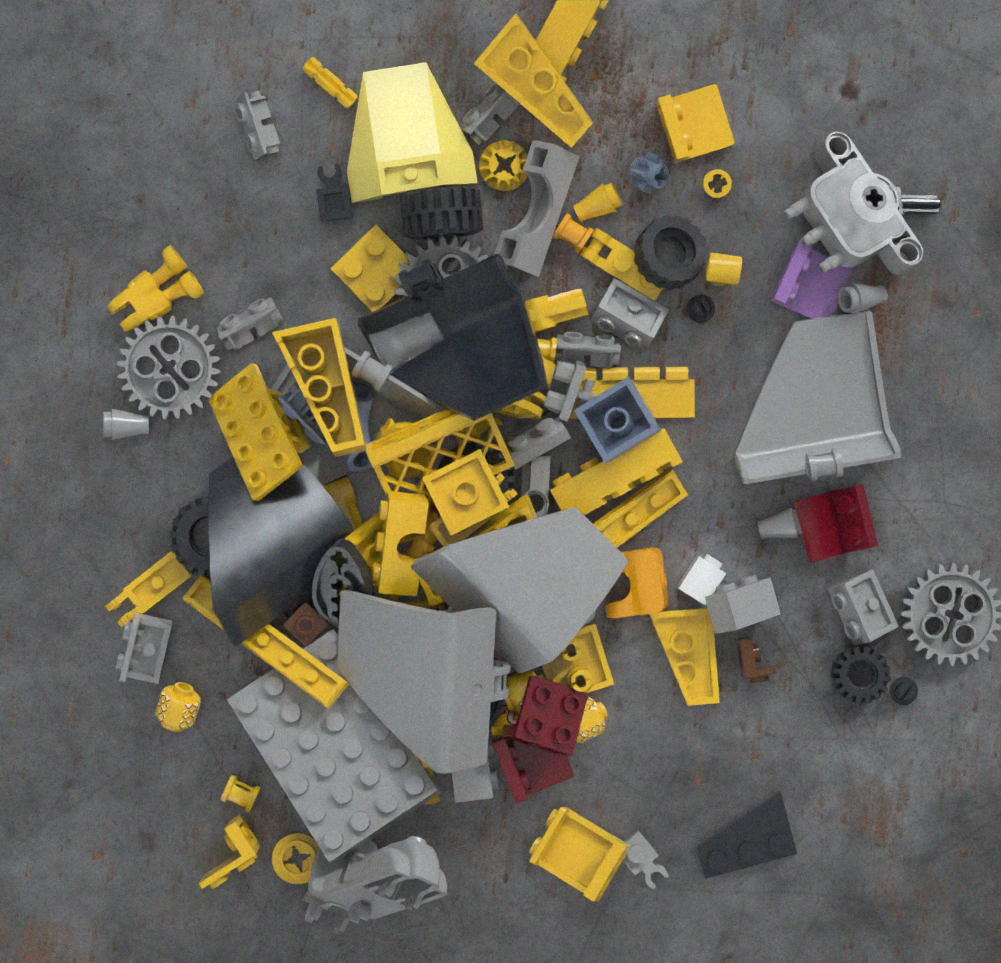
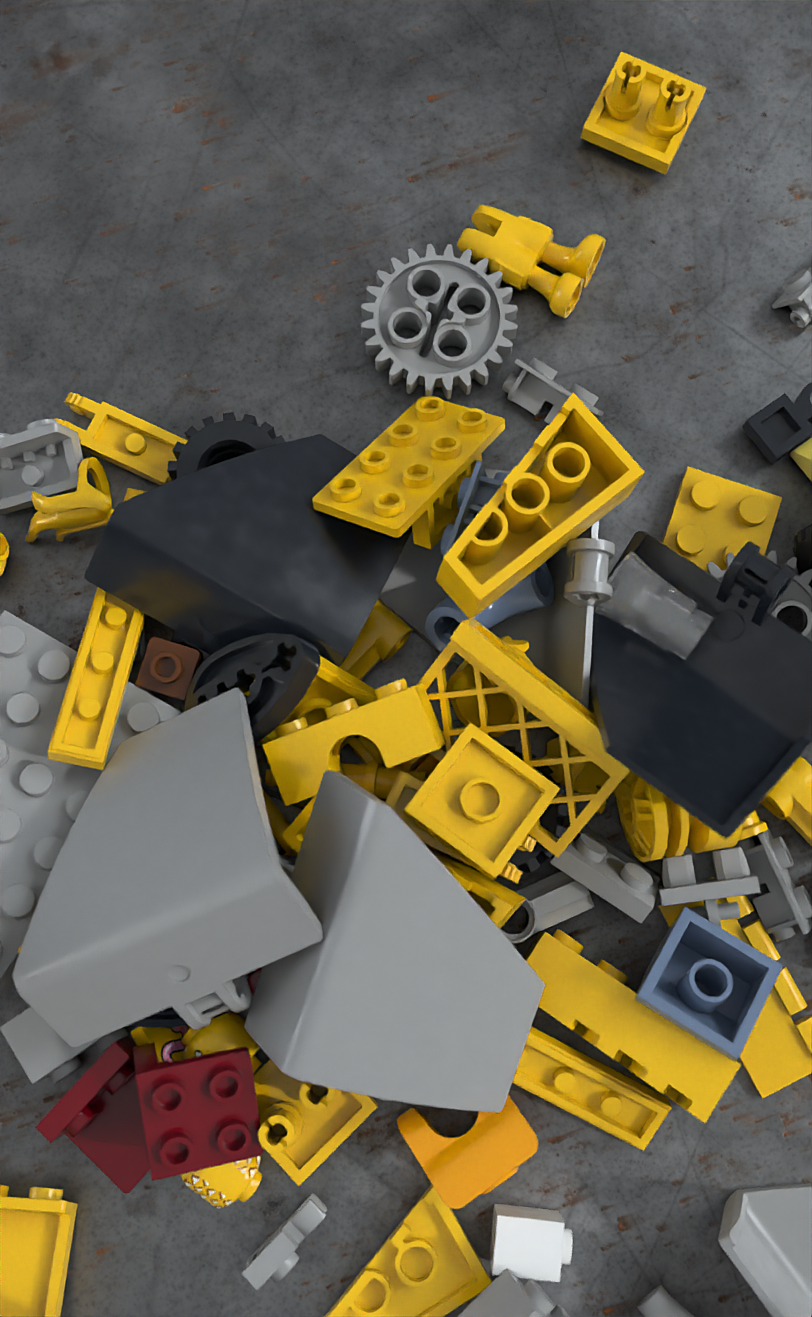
camera: 65 degrees right, 10 degrees down
light grey cone [103,409,149,440] -> none
none -> yellow piece [25,457,114,543]
none -> light grey plate [241,1193,328,1290]
none -> yellow plate [581,51,707,175]

